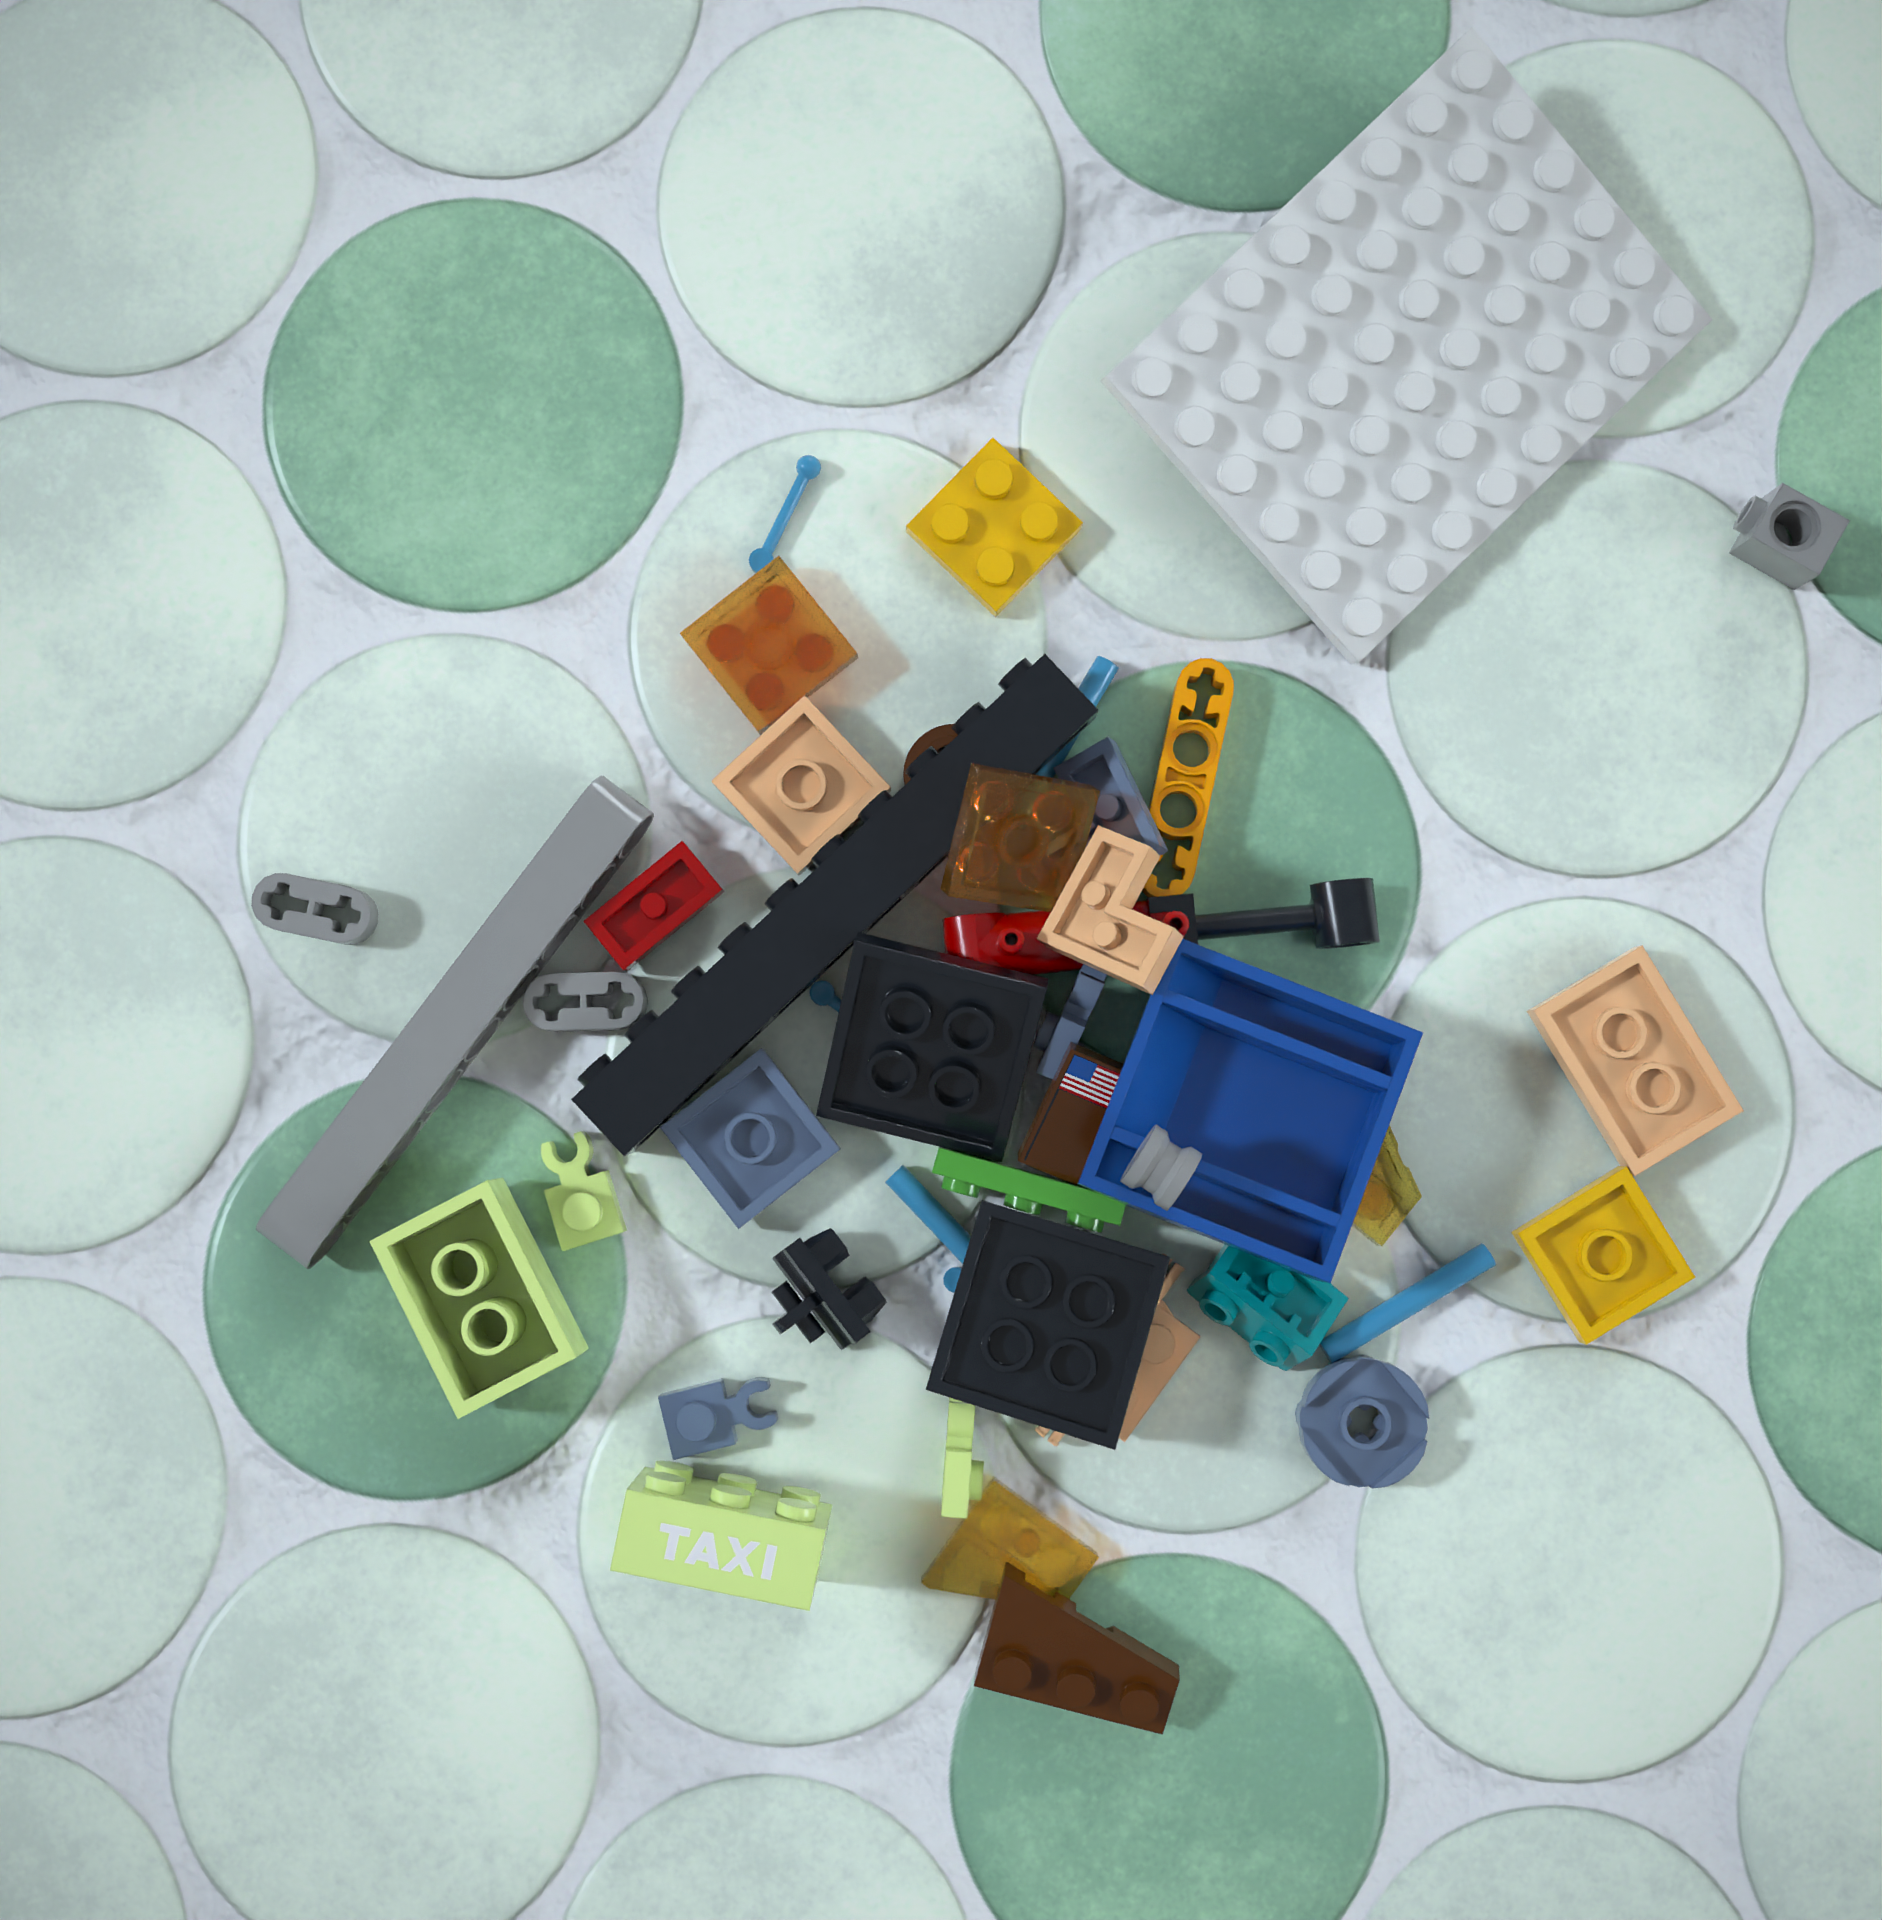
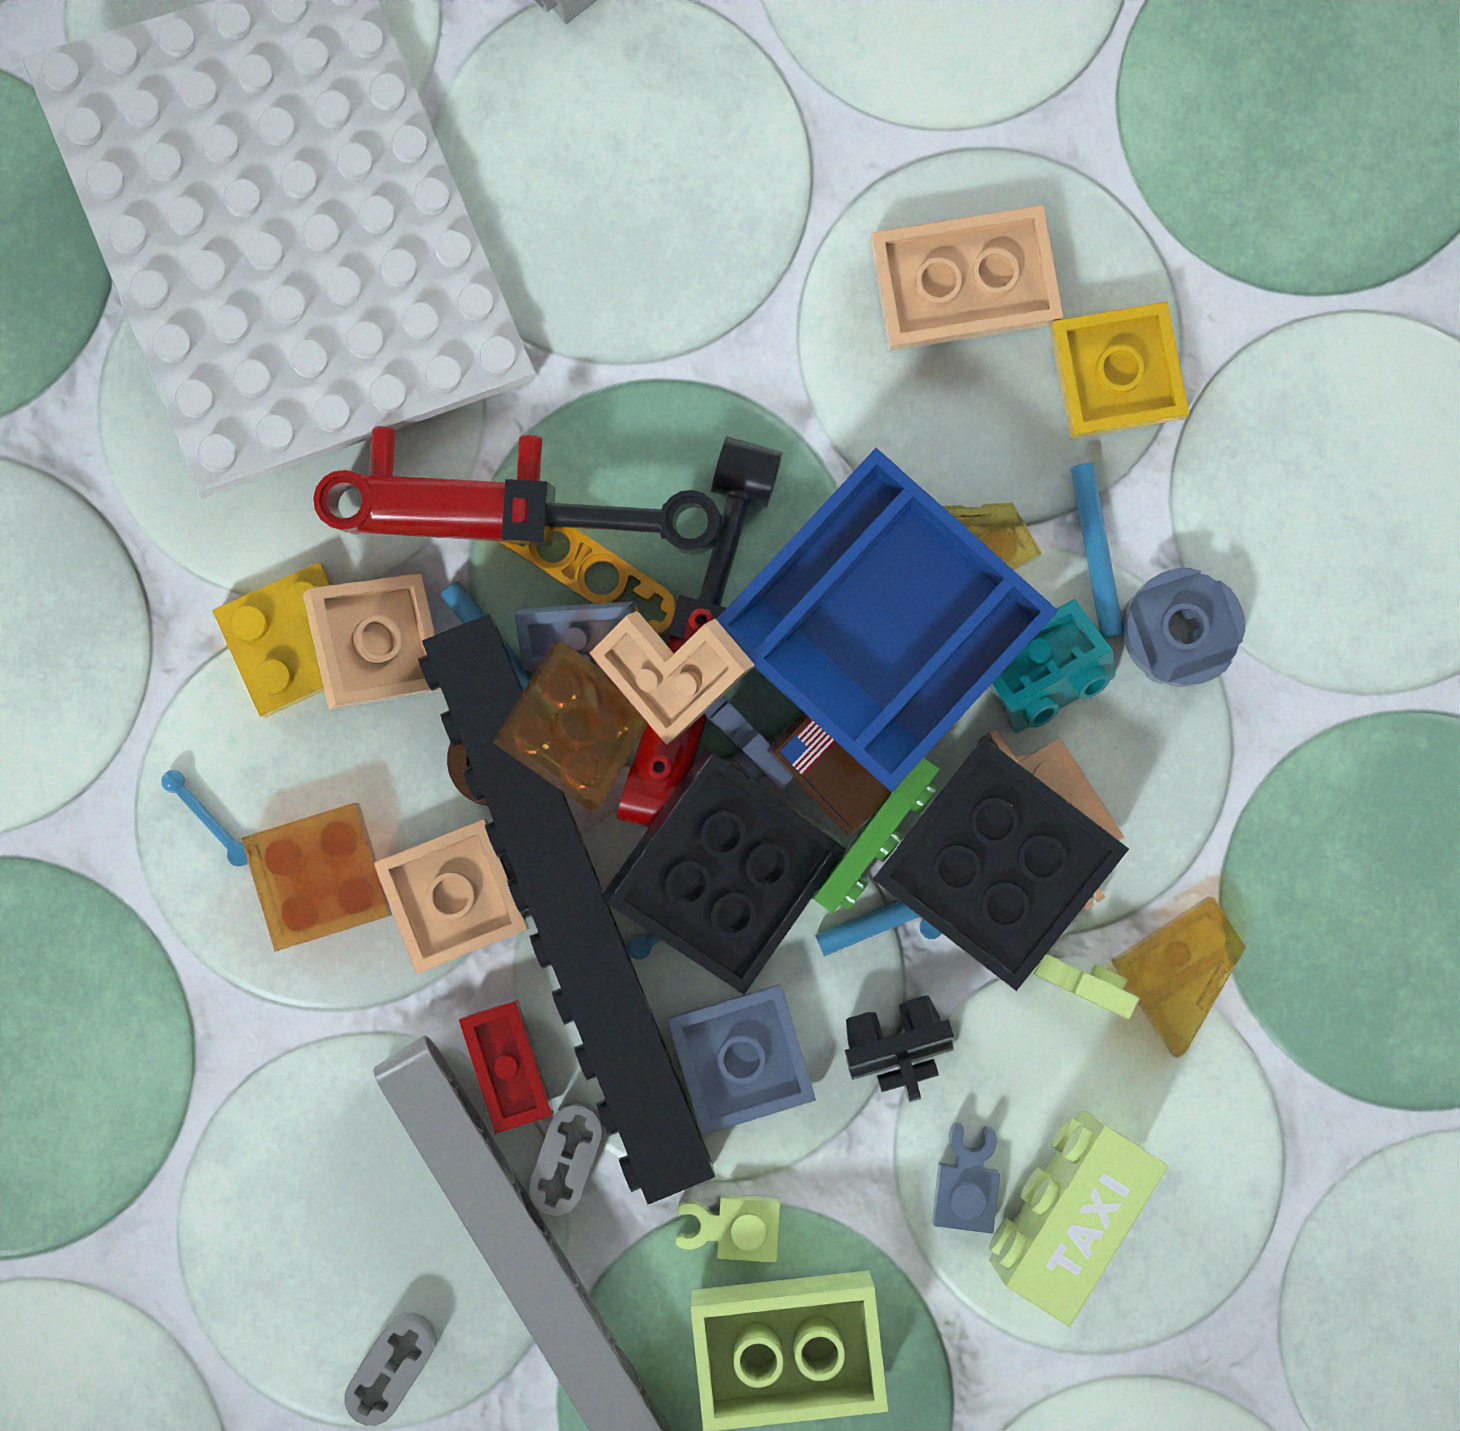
camera: 70 degrees left, 0 degrees up
reddish brown wing [974,1562,1180,1735] -> none
light grey wheel [1120,1125,1202,1211] -> none
none -> light nougat plate [303,573,441,710]
none -> red piece [313,426,723,555]

